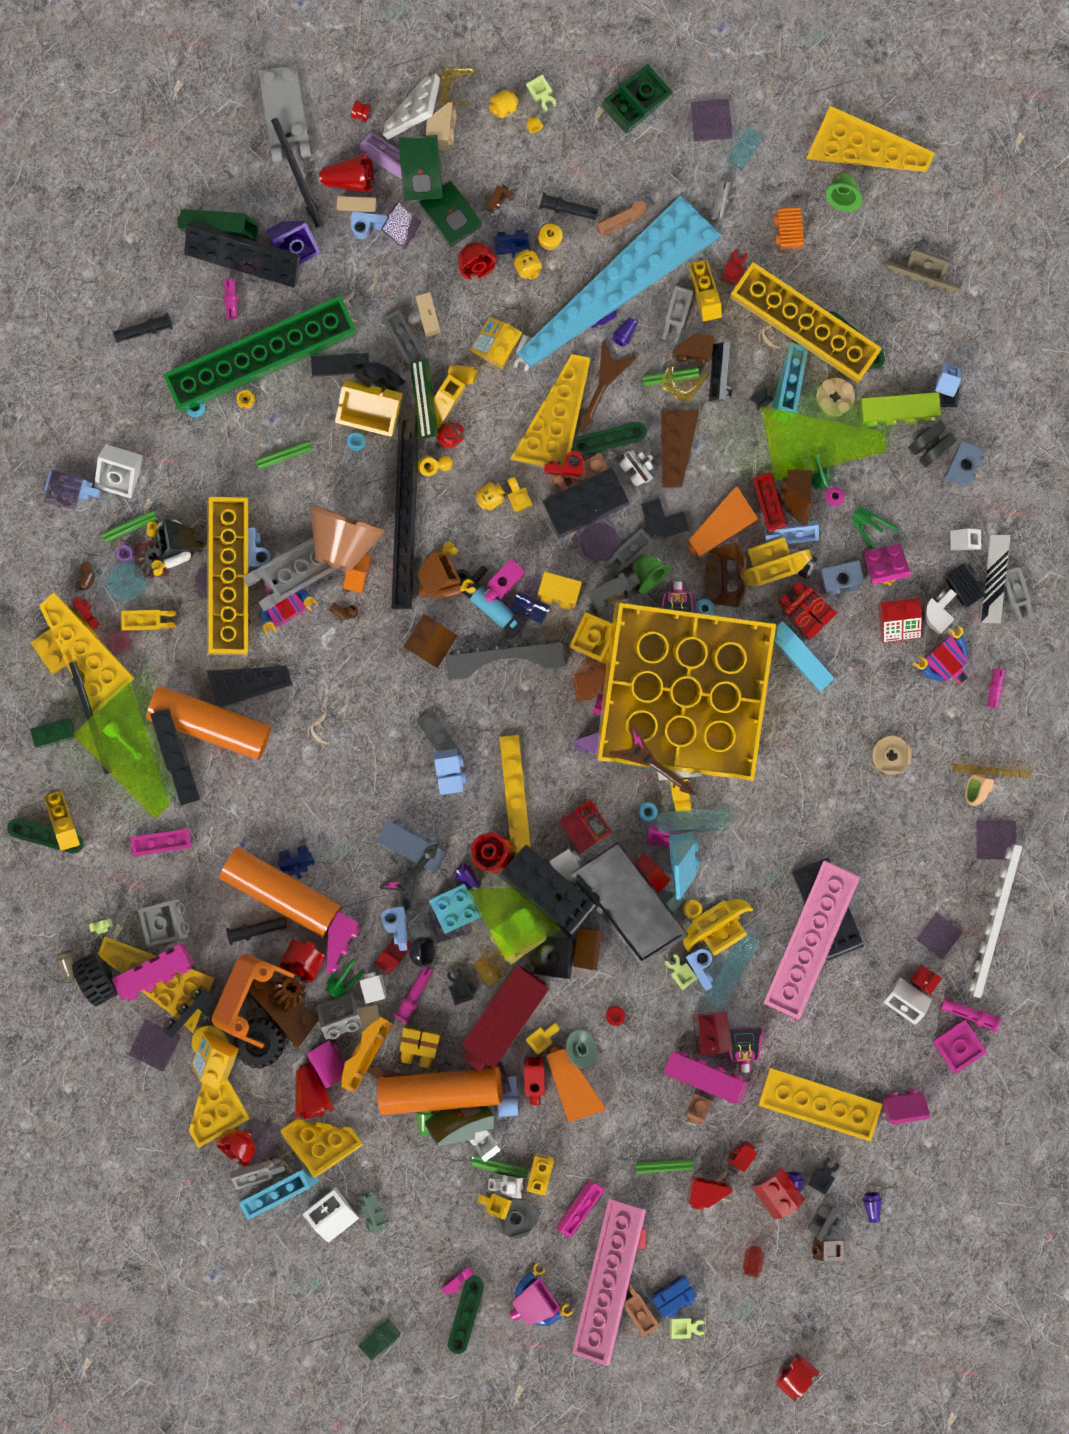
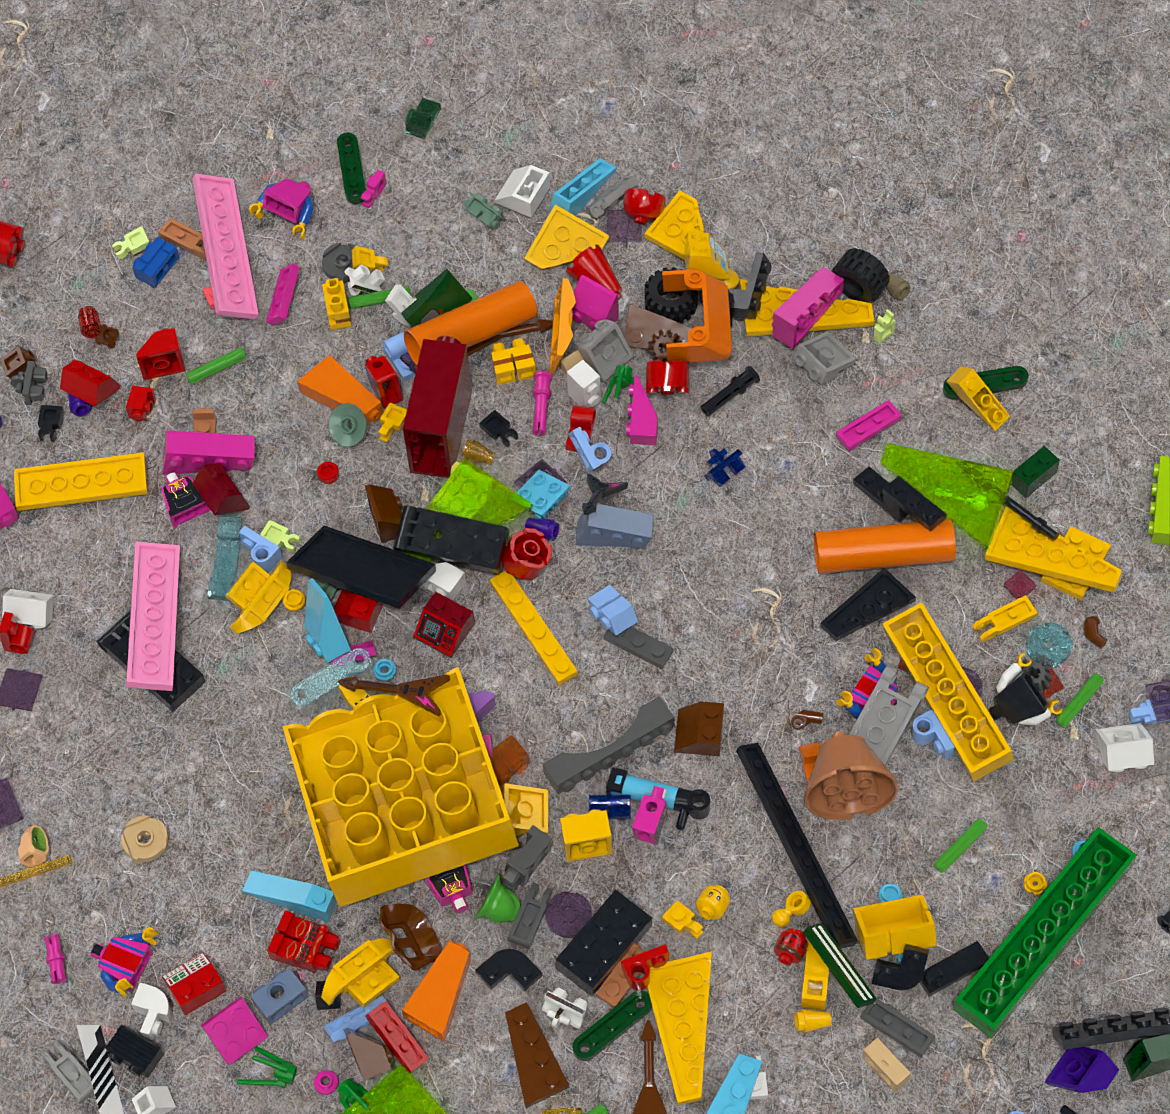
camera: 160 degrees right, 25 degrees down
red plate [72,597,101,629] -> none
medium lavender plate [116,544,135,563] -> none
clear purple tile [128,1019,181,1072] -> none
orange piece [219,846,341,937] -> none
dark pink pin [223,278,239,320] -> none
black hair [409,937,435,967] -> none
dark orange torso [418,541,476,599] -> none
yellow slope [470,317,522,370] -> none
black plate [533,936,575,979] -> none
medium azure plate [695,599,714,615] -> none
none -> reddish brown plate [95,324,119,349]

